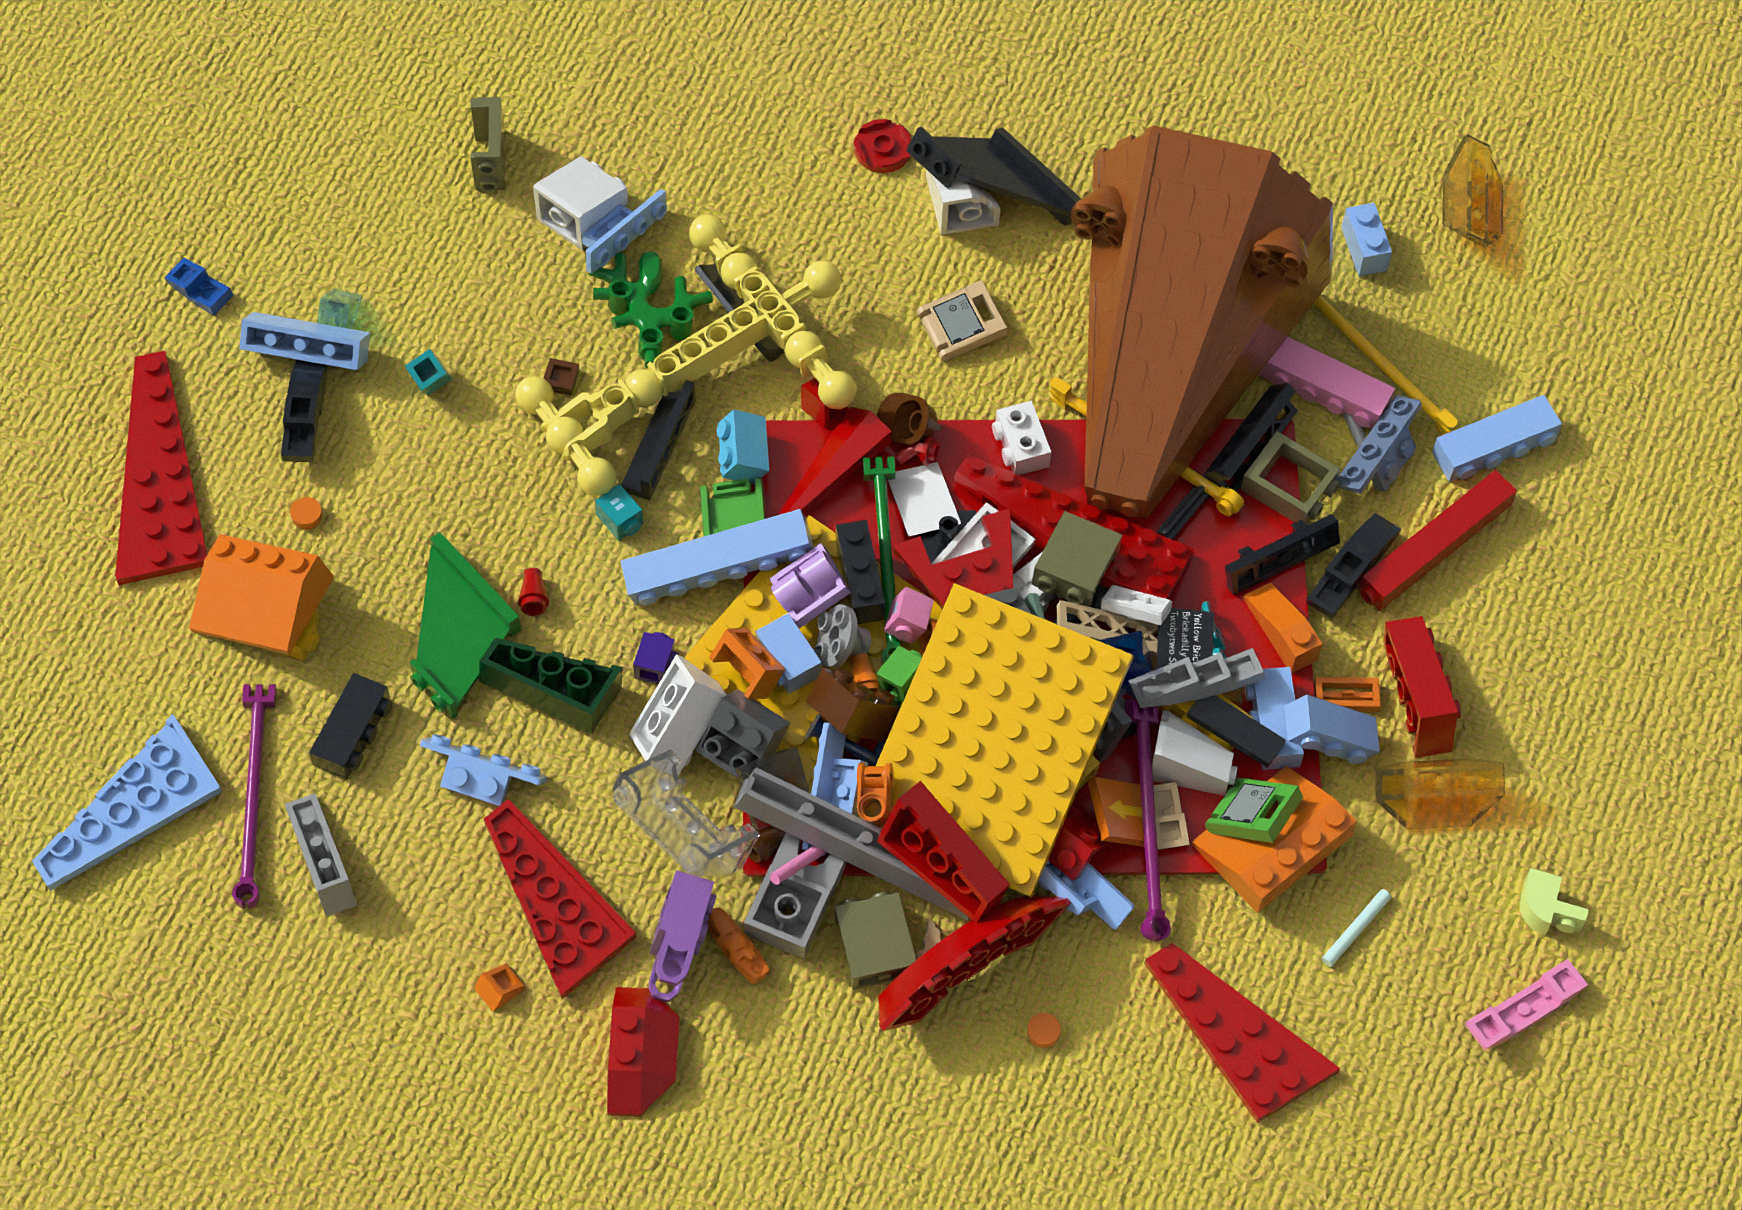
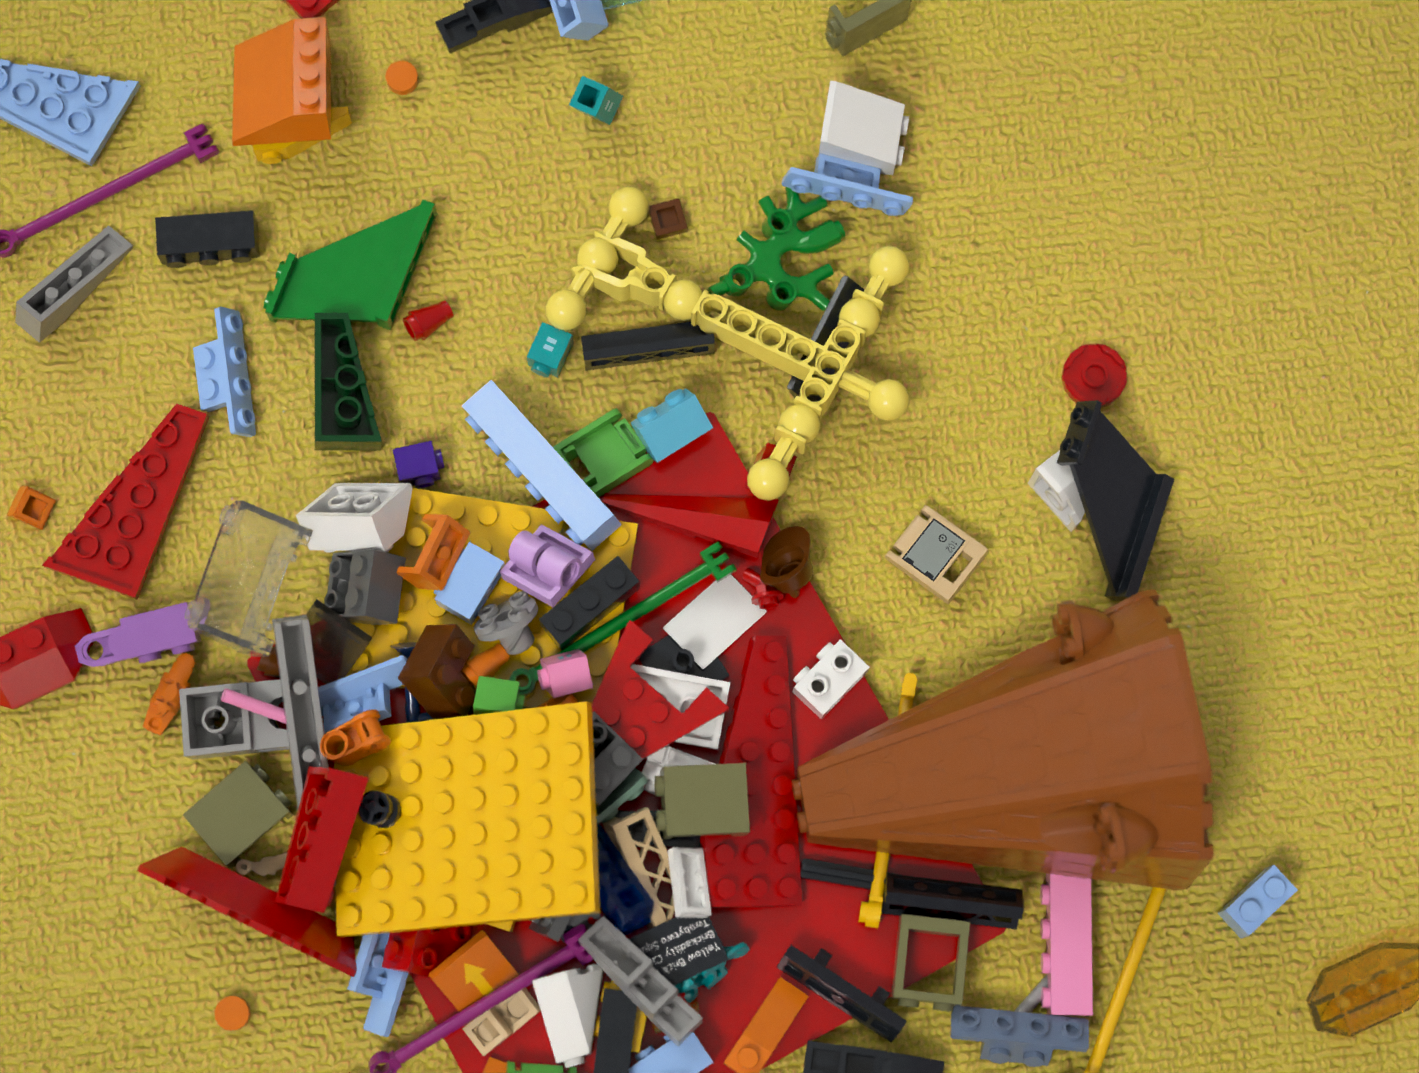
camera: 60 degrees right, 15 degrees up
none -> black wheel [358,790,401,828]

